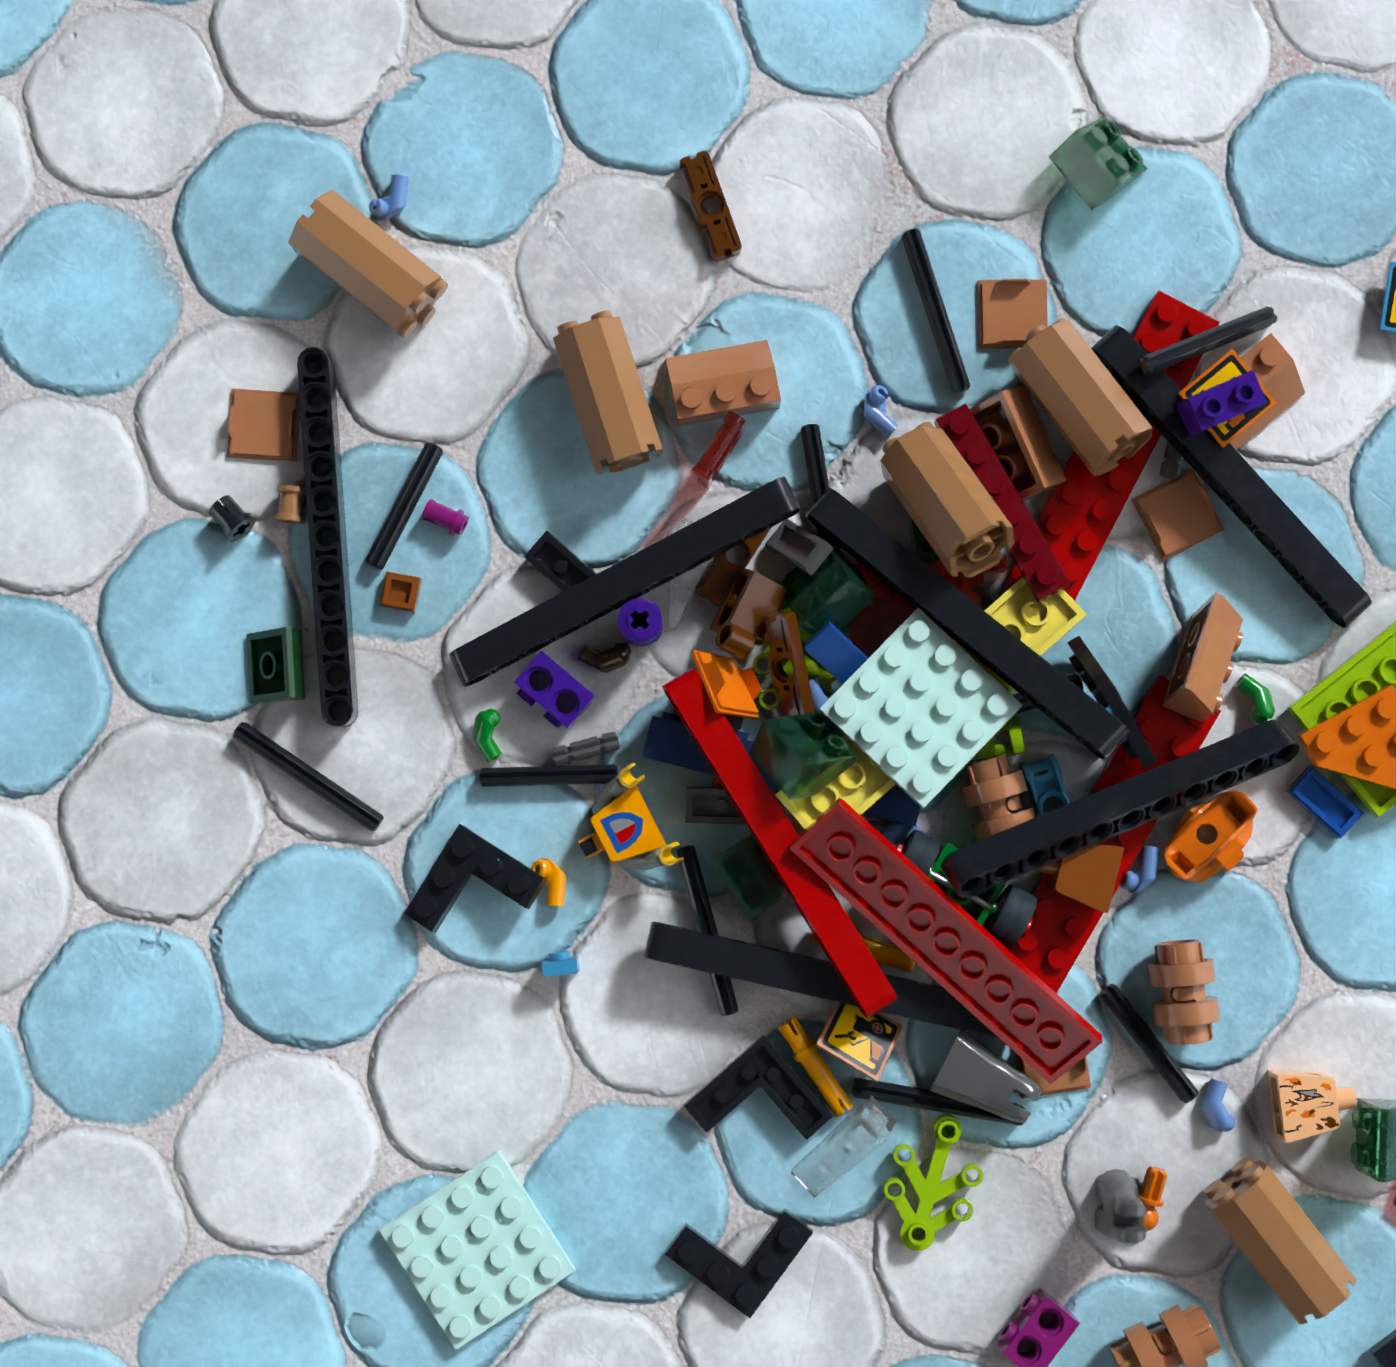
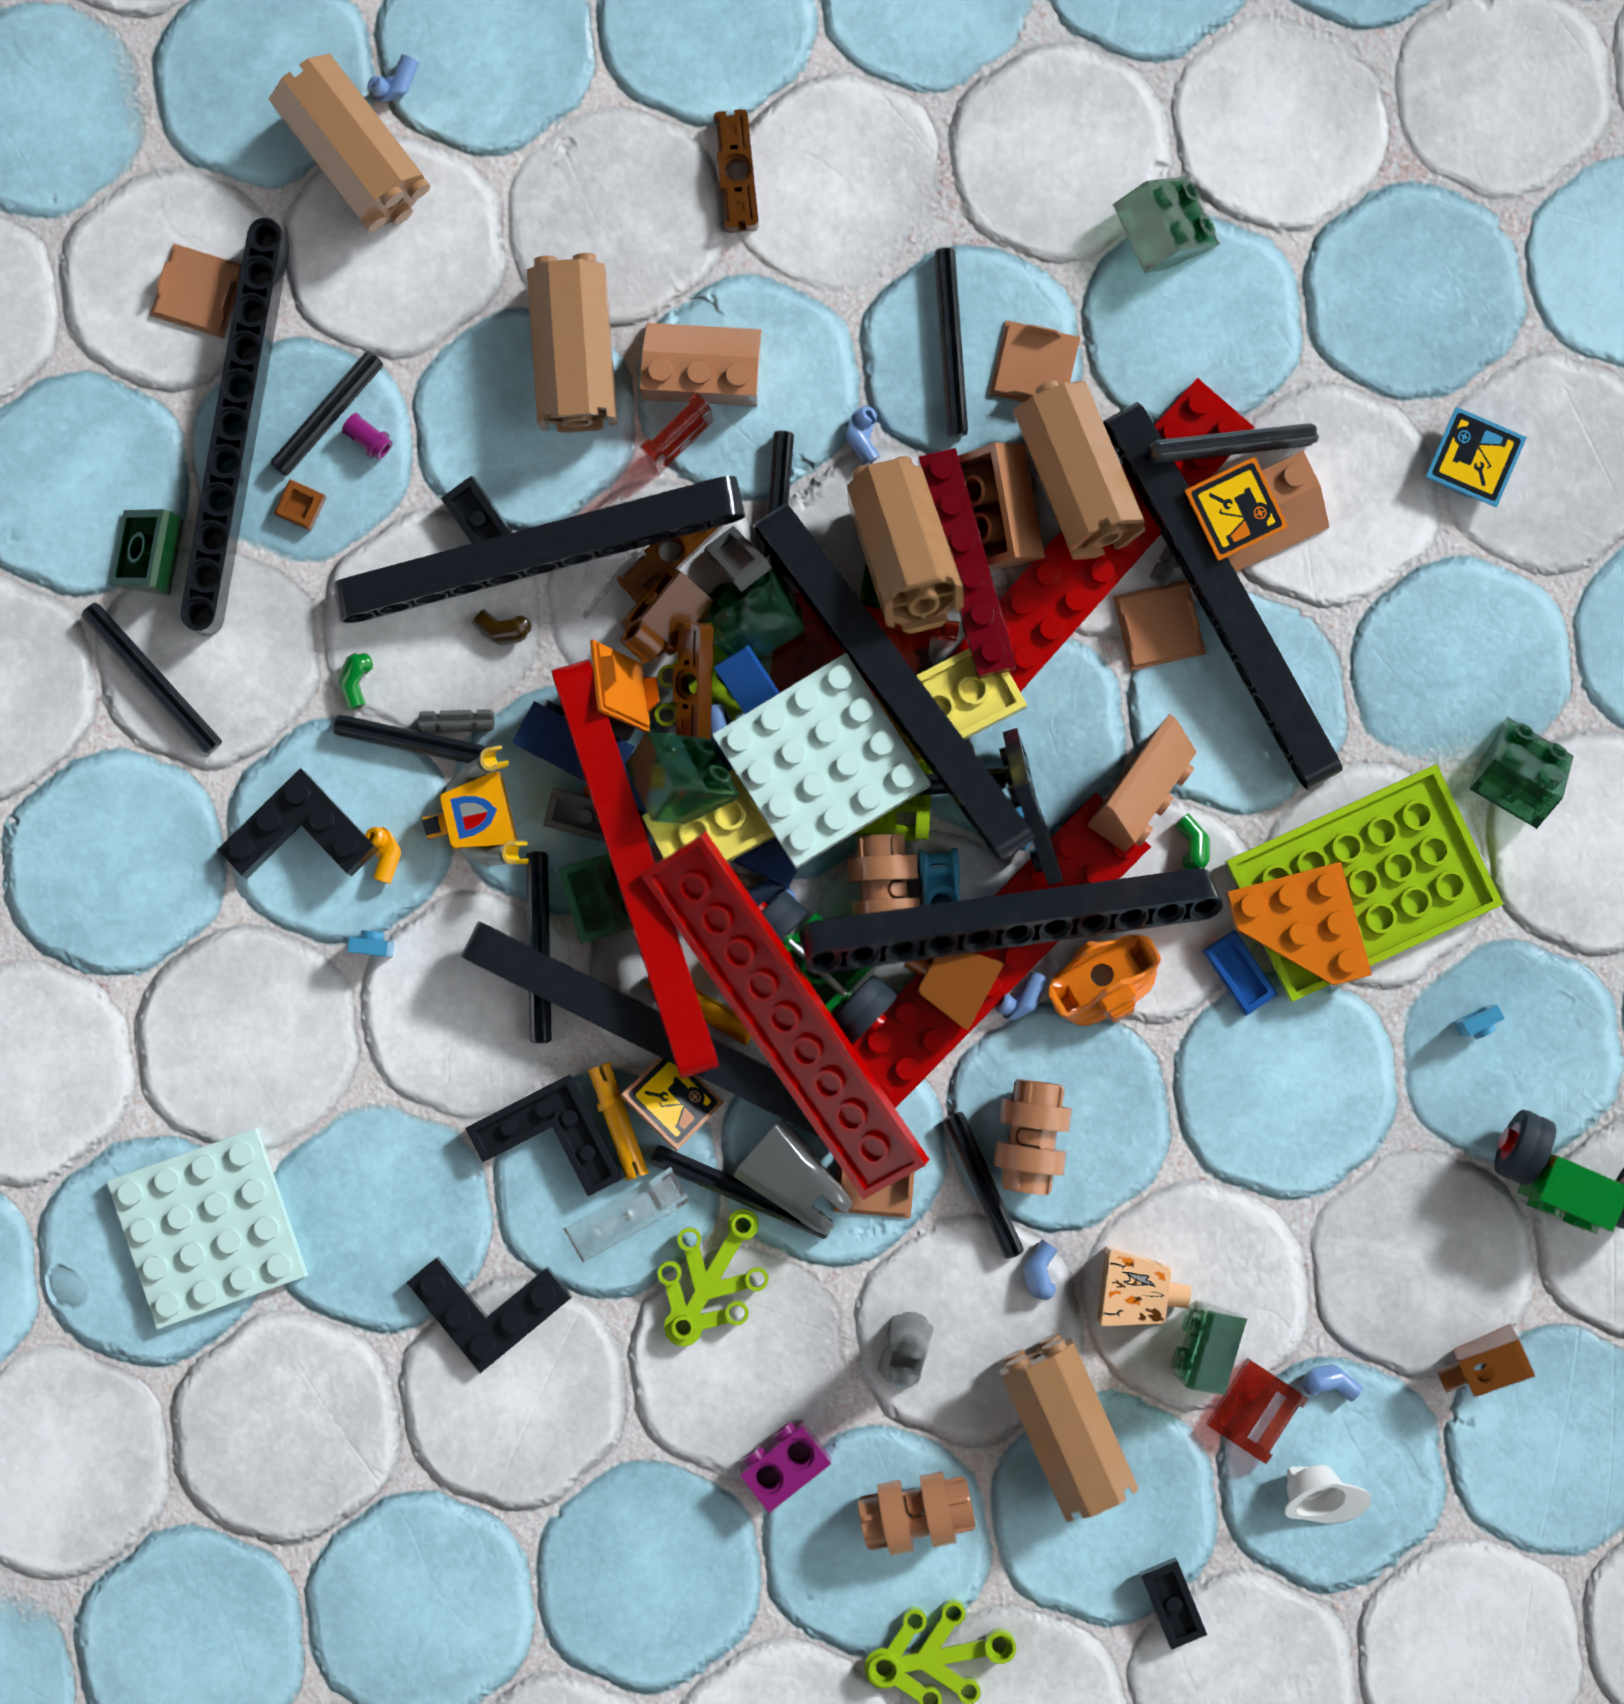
camera: 15 degrees right, 0 degrees up
black bush [209,495,256,542] -> none
medium nougat bush [273,485,306,524] -> none
dark purple brick [514,650,596,729] -> none
dark purple piece [617,598,663,647] -> none
orange axle [1138,1166,1167,1232] -> none
dark purple brick [1176,370,1267,436] -> none

